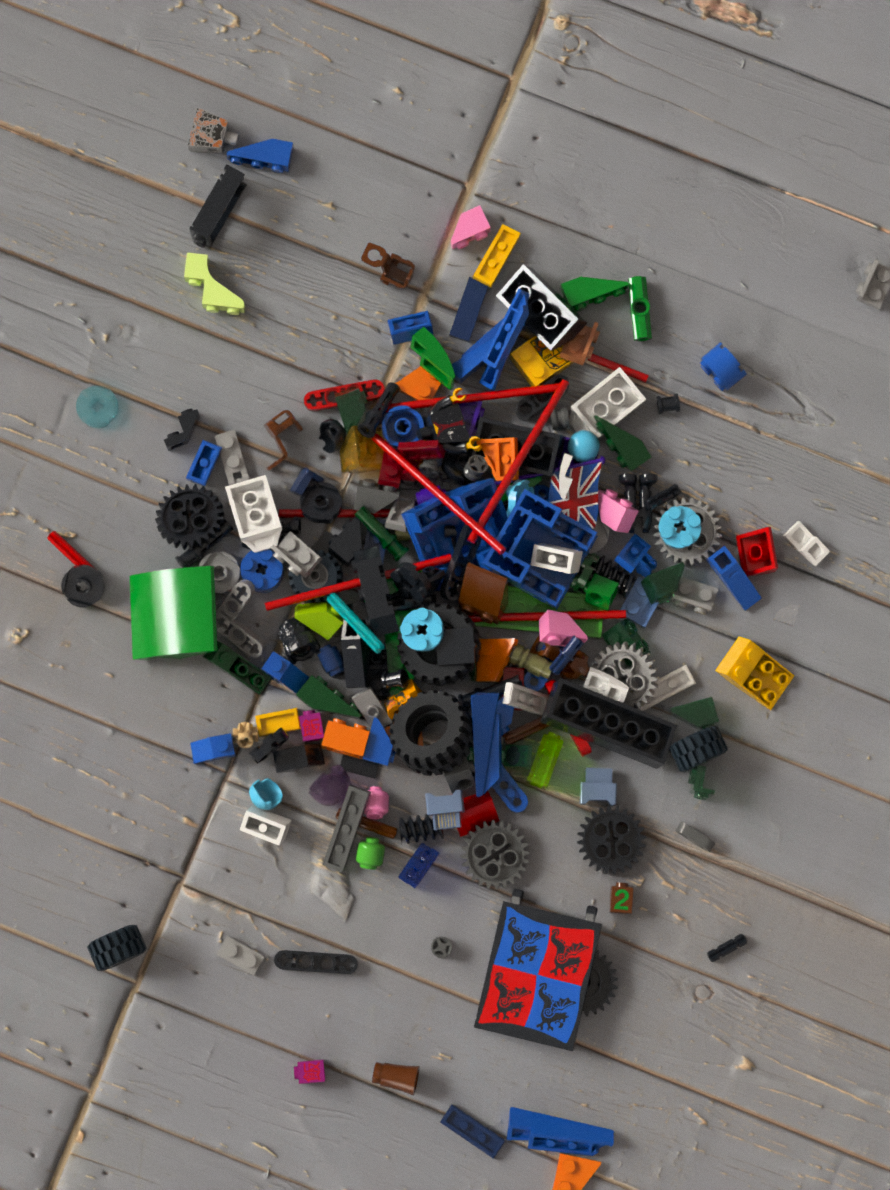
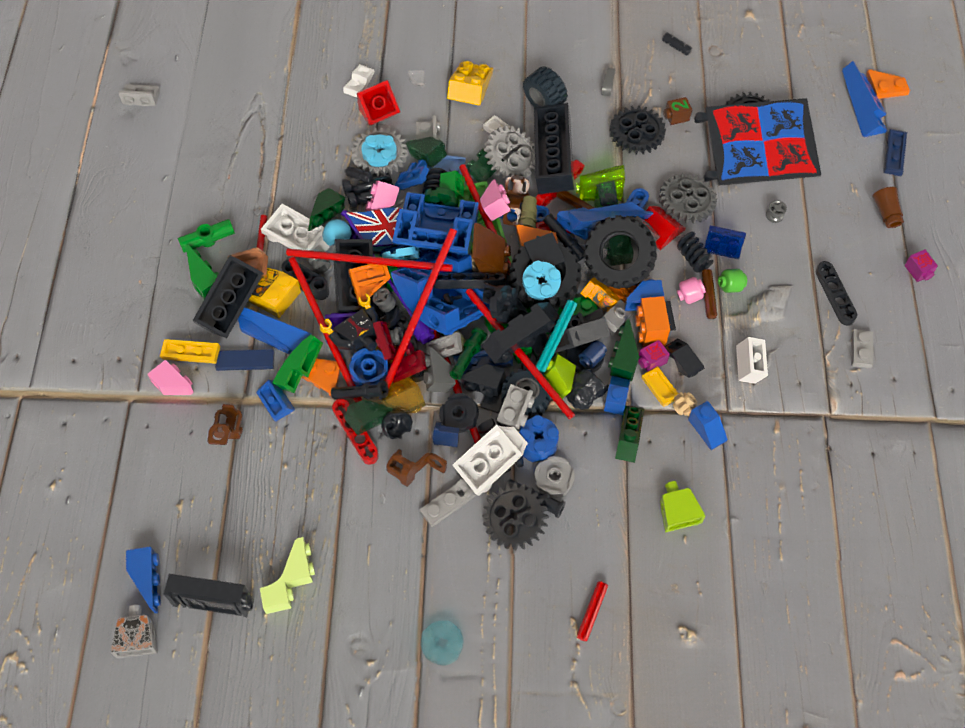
camera: 105 degrees left, 20 degrees down
black plate [61,565,105,608] -> none
black wheel [87,925,147,971] -> none
green slope [129,566,217,660] -> none
black slope [164,408,200,451] -> none
blue slope [186,440,222,486] -> none
light grey beam [216,579,266,658] -> none
black plate [249,727,289,764] -> none
medium azure hair [249,778,283,810] -> none
clear purple cylinder [308,765,351,806] -> none
dark grey plate [323,784,371,872] -> none
black bush [381,669,409,690] -> none
sand blue piece [425,790,465,830] -> none
blue wedge [479,289,530,391] -> none
white tile [502,682,549,716] -> none
white brick [531,543,583,574] -> none
dark blue axle [549,635,585,675] -> none
white slope [559,453,573,499] -> none
sand blue piece [579,768,617,806] -> none
white slope [583,667,629,703] -> none
black bush [656,393,680,415] -> none
clear green slope [669,697,719,729] -> none
clear green bracket [688,765,715,800] -> none
blue brick [700,342,747,391] -> none
blue slope [707,546,762,611] -> none
none -> lime torso [660,481,705,533]

